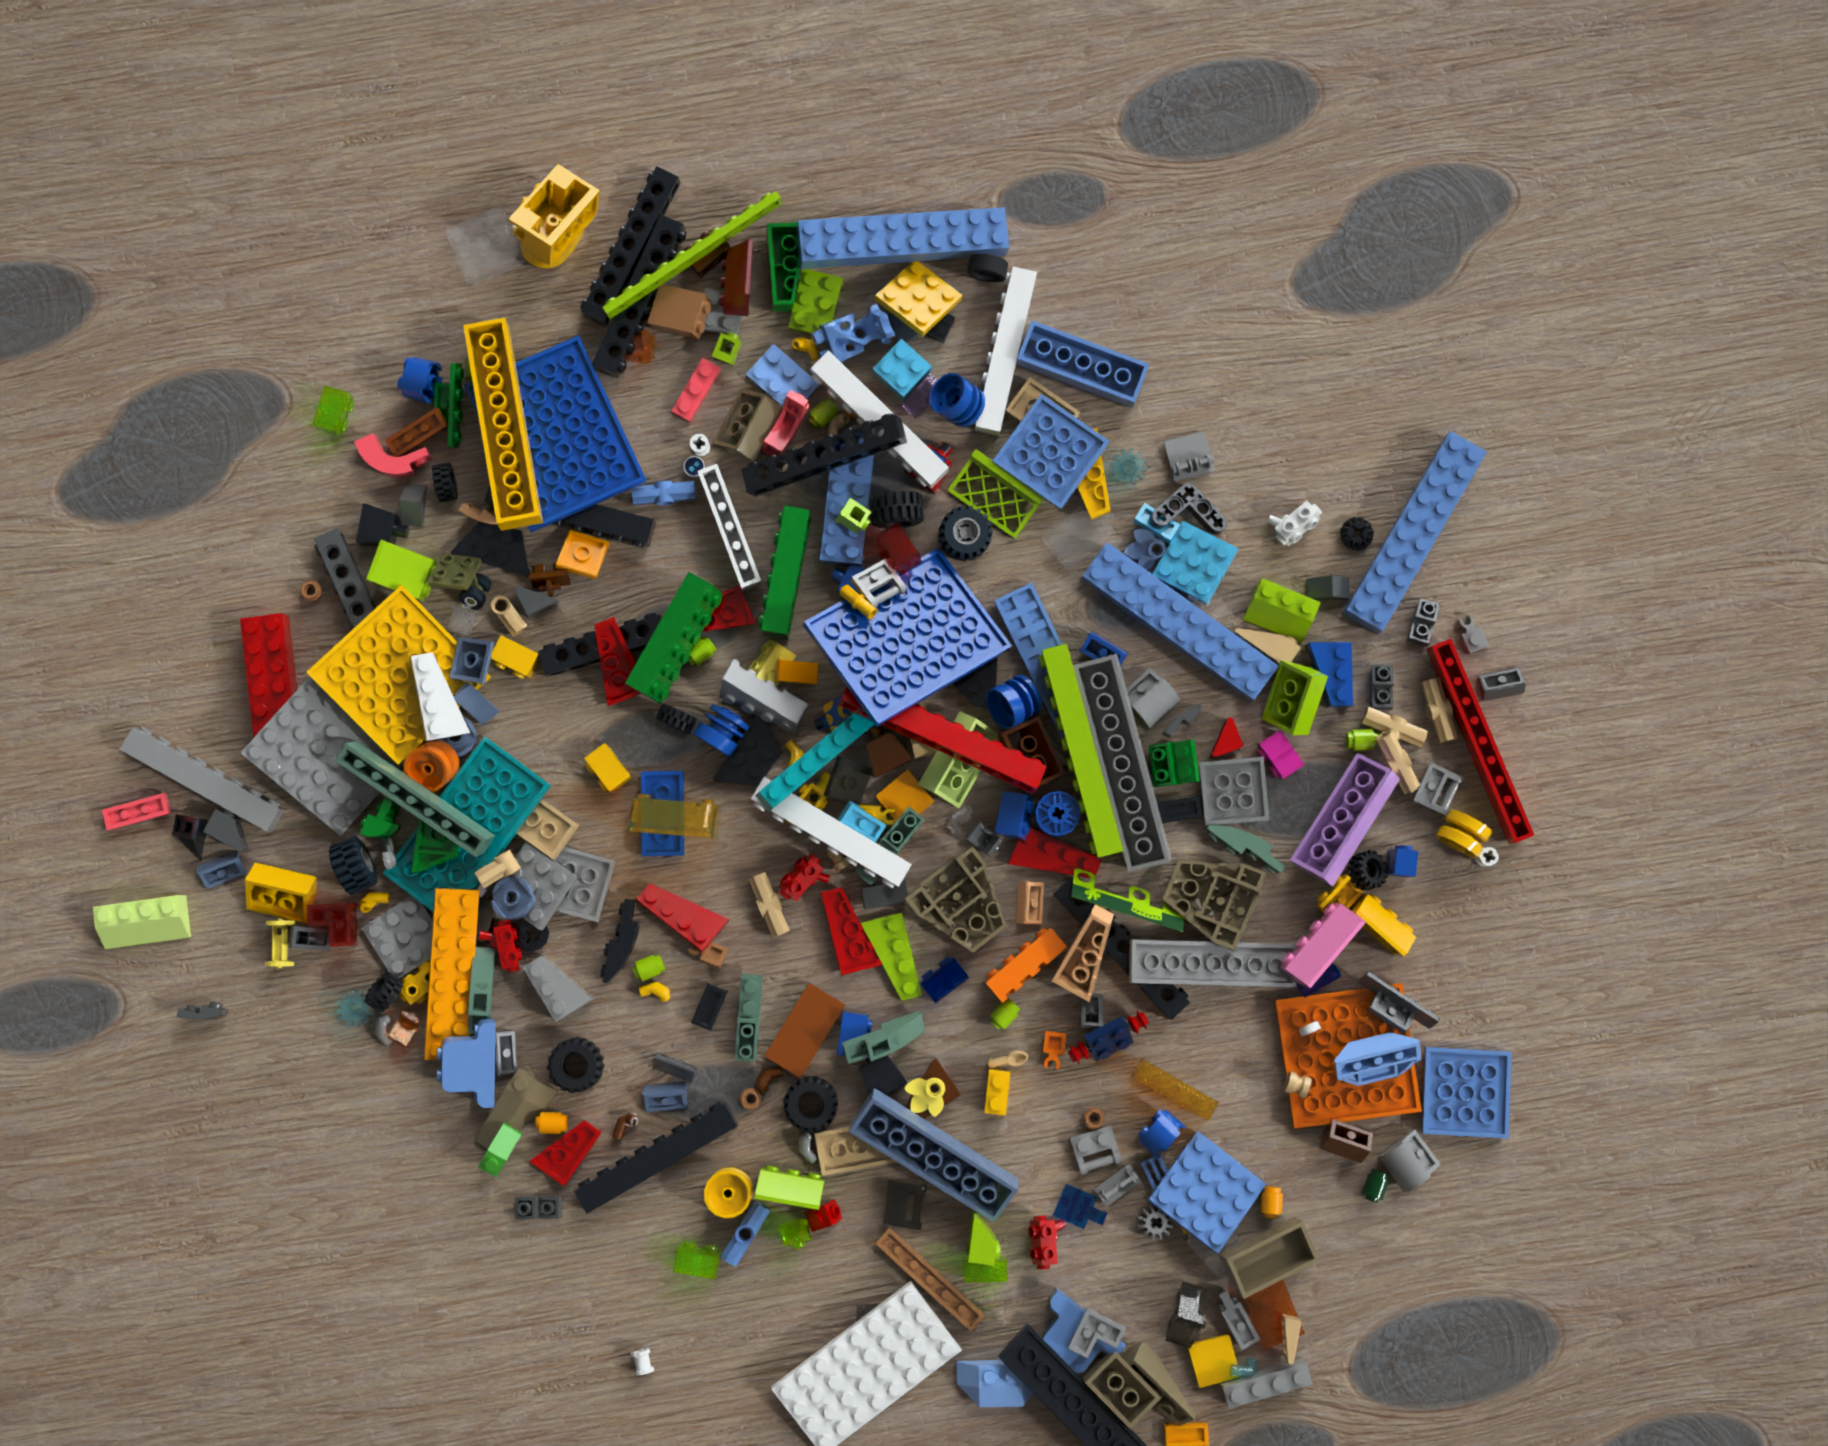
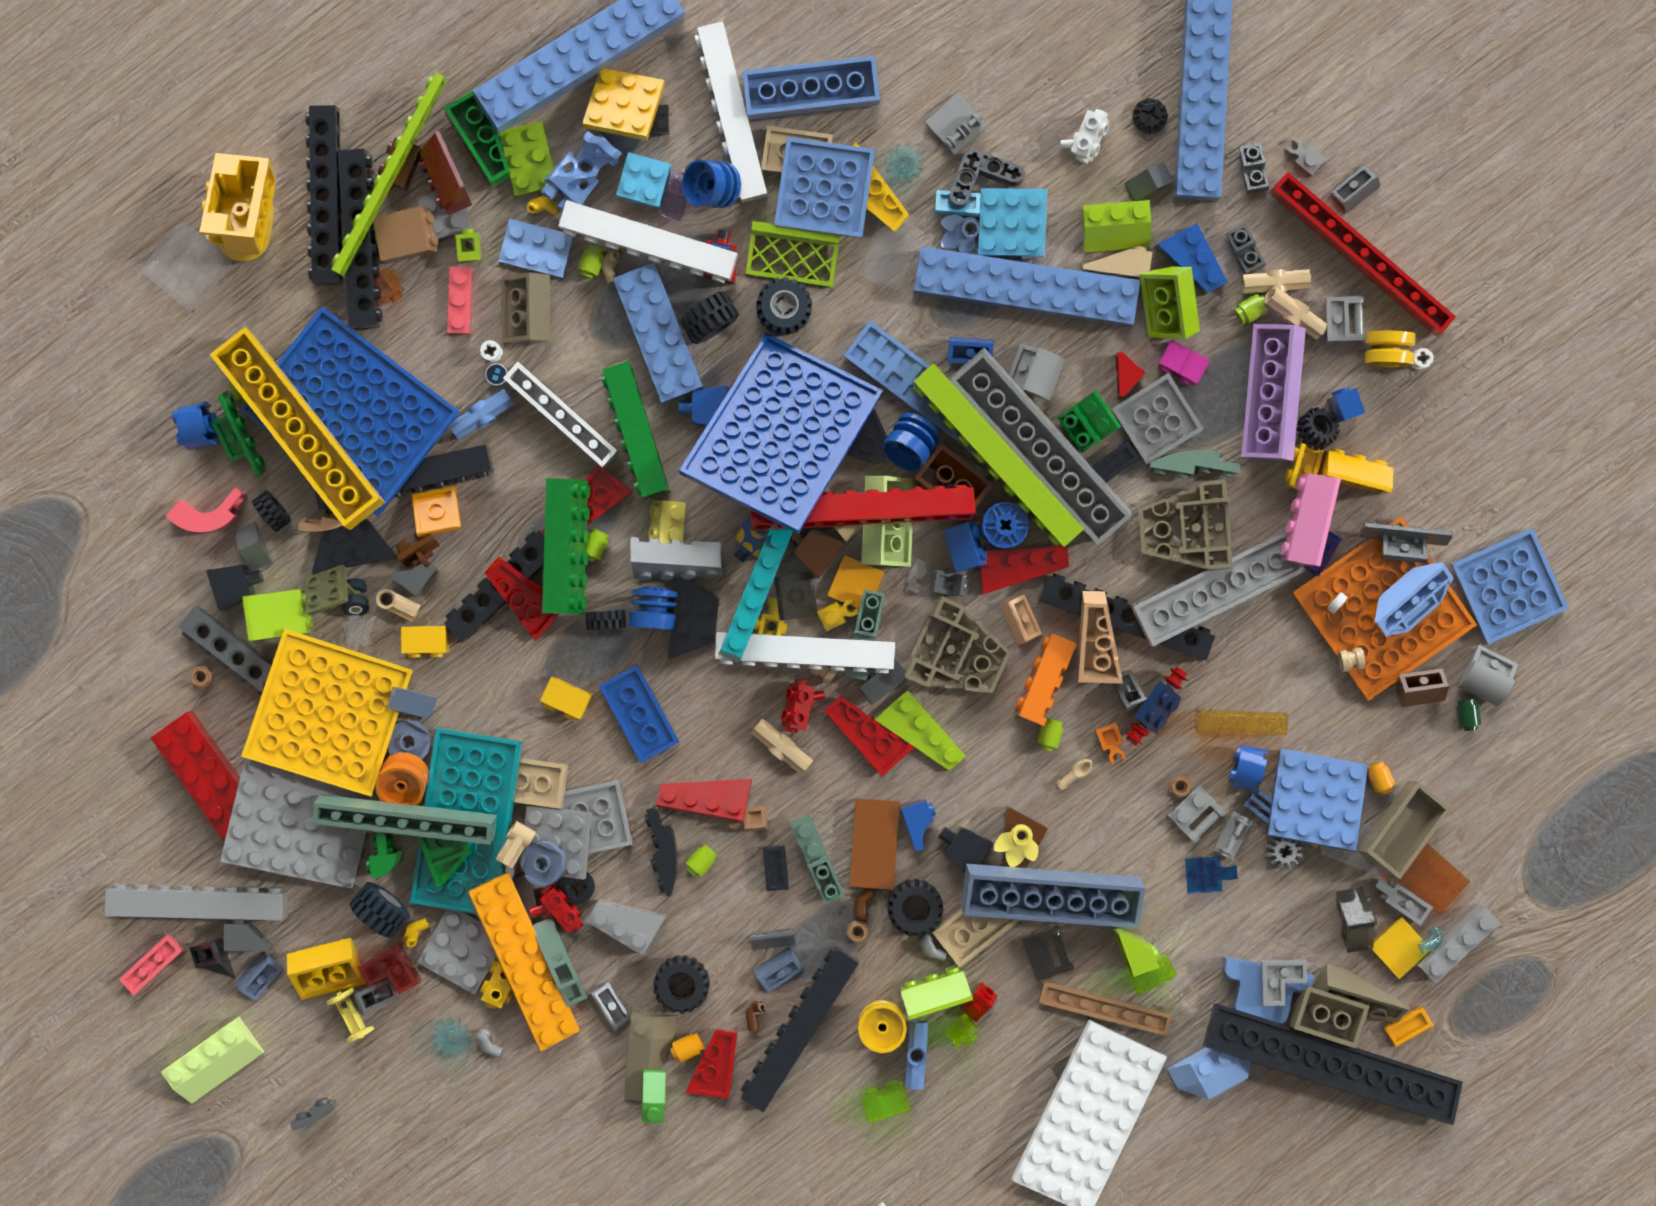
camera: 25 degrees left, 5 degrees up
clear neon green brick [312,386,355,436] -> none
black tyre [364,971,403,1013] -> none
light grey piece [380,837,396,870] -> none
dark orange plate [385,408,448,457] -> none
clear orange bracket [387,1010,420,1048] -> none
white wedge [410,652,470,741] -> none
medium blue brick [436,1018,495,1108] -> none
sand blue slope [449,637,494,685] -> none
dark grey slope [515,1196,562,1220] -> none
clear yellow windscreen [627,794,721,840] -> none
yellow arm [639,982,670,1002] -> none
black brick [741,413,907,497] -> none
coral arch [761,390,810,456] -> none
light orange tile [776,660,818,684] -> none
yellow arm [784,739,804,767] -> none
lime brick [835,498,871,534] -> none
medium azure plate [838,801,887,843] -> none
yellow axle [839,585,878,620] -> none
sand green slope [842,1010,925,1064] -> none
light grey plate [850,559,907,608] -> none
clear red brick [876,522,922,576] -> none
clear blue brick [920,956,969,1004] -> none
black tyre [967,253,1008,283] -> none
yellow brick [984,1068,1011,1116] -> none
red brick [1028,1215,1066,1270] -> none
piece [1071,869,1184,932] -> none
dark grey slope [1163,704,1203,738] -> none
tan slope [1281,1314,1302,1365] -> none
tan piece [1421,677,1458,743] -> none

